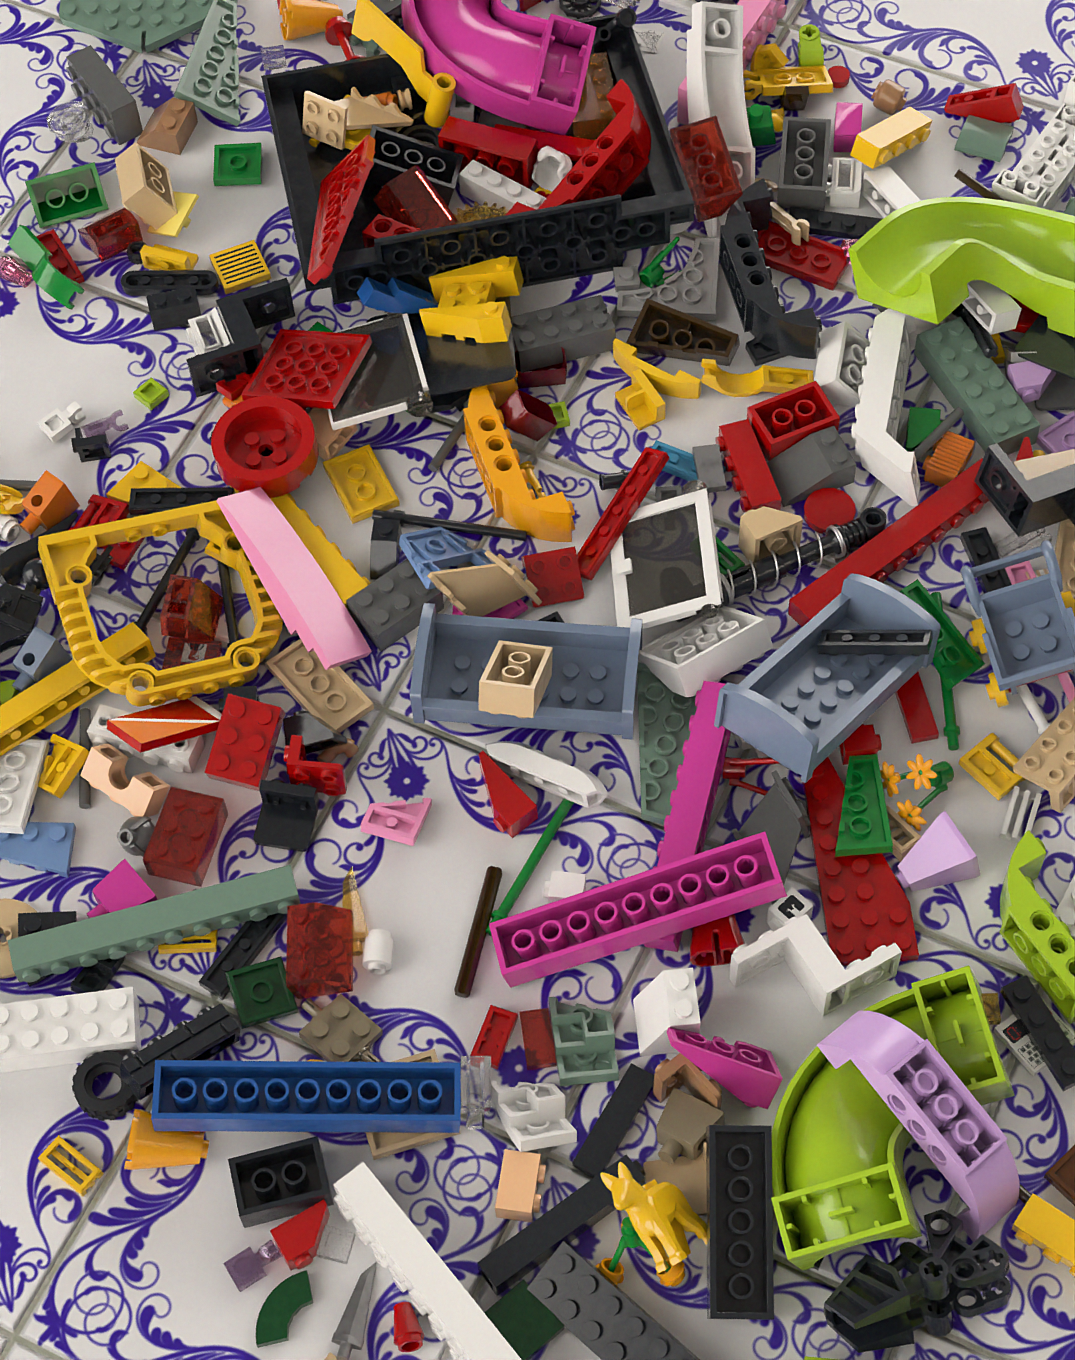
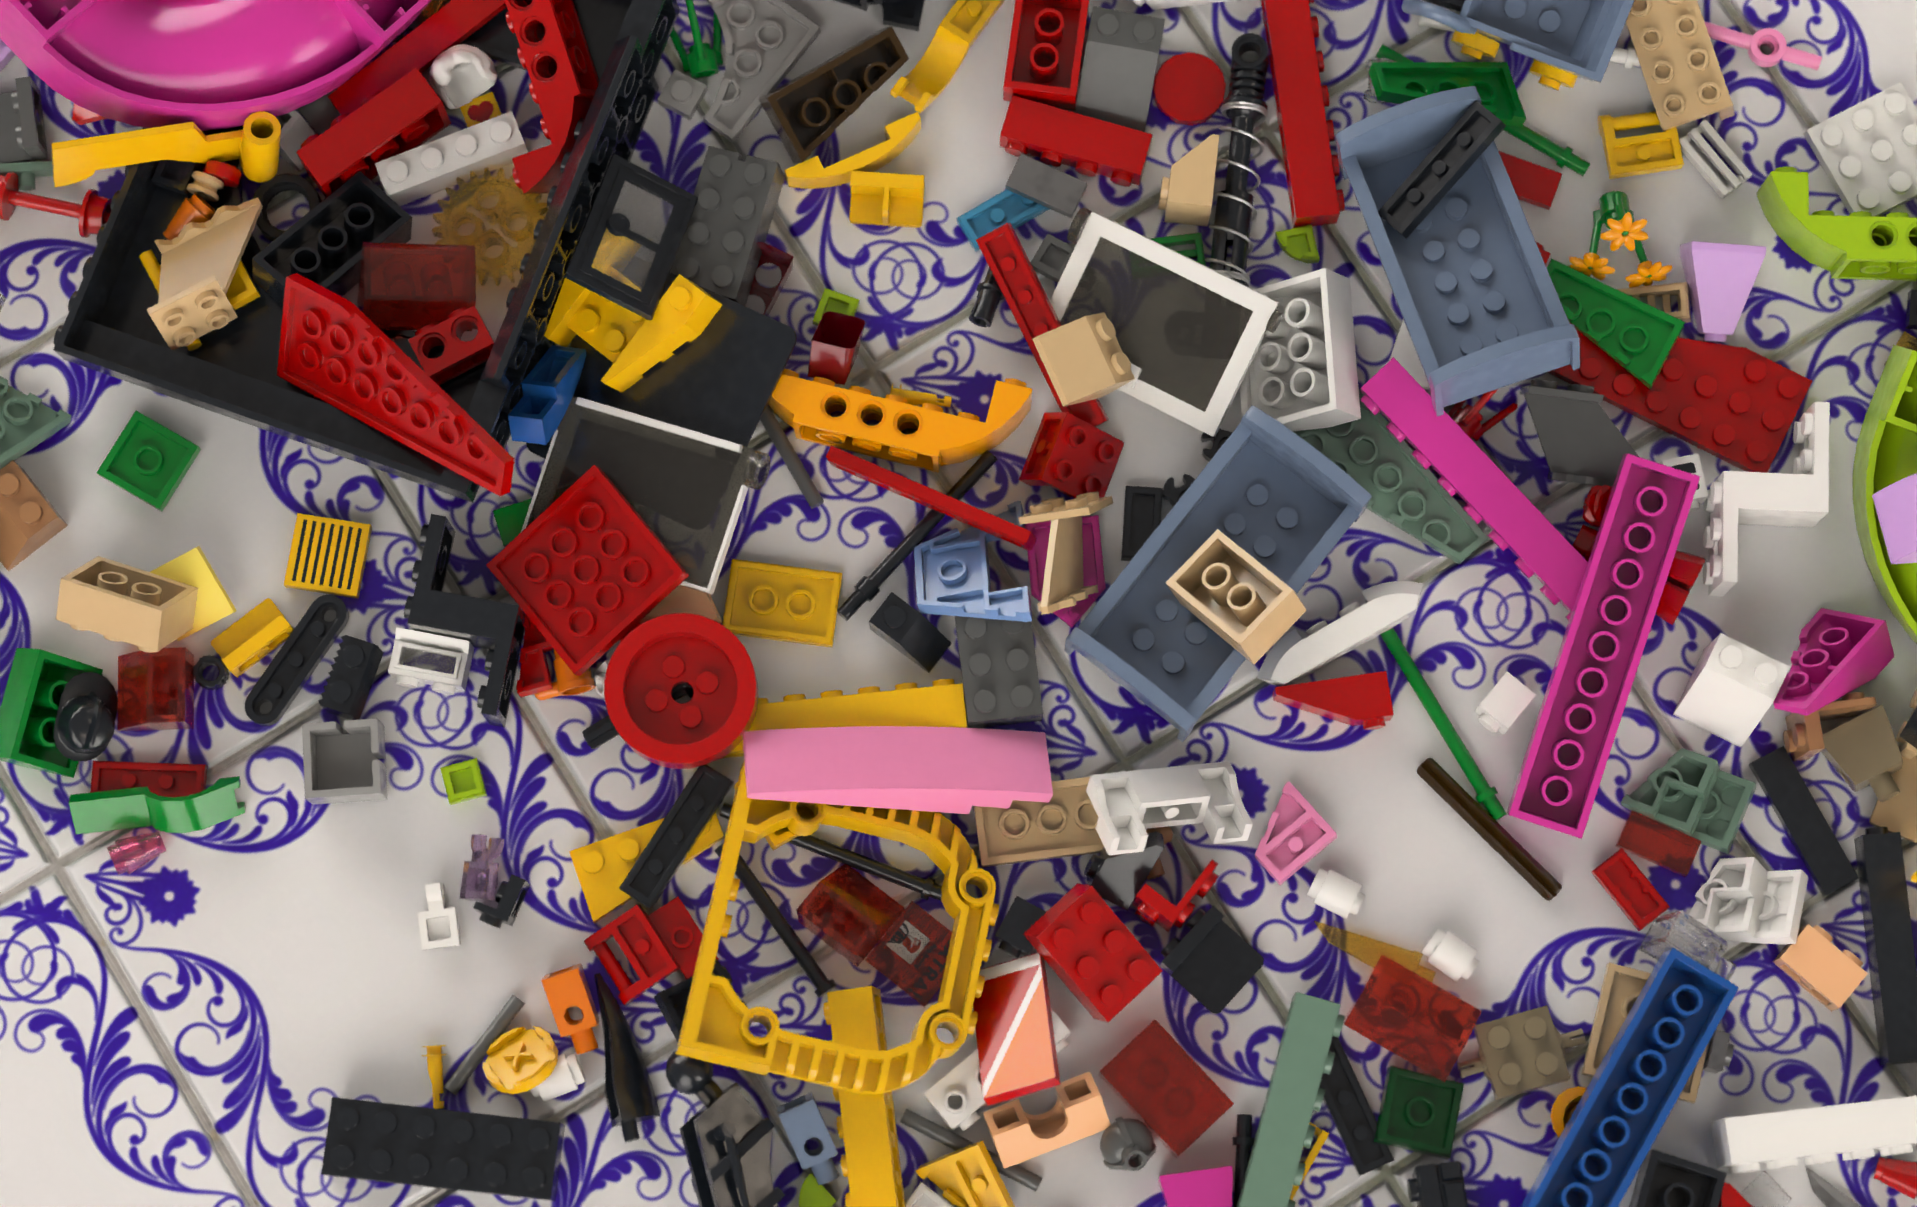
camera: 60 degrees left, 20 degrees up
none -> black piece [53,672,118,761]
none -> red tile [203,160,242,187]
none -> light grey piece [302,718,388,805]
none -> black door [564,154,698,320]
none -> red tile [826,445,1037,551]
none -> tan slope [1032,312,1135,407]
none -> white bracket [1086,761,1253,855]
none -> lime tile [1275,225,1320,263]
none -> white brick [1307,868,1366,919]
none -> flat silver plate [1703,1030,1734,1074]

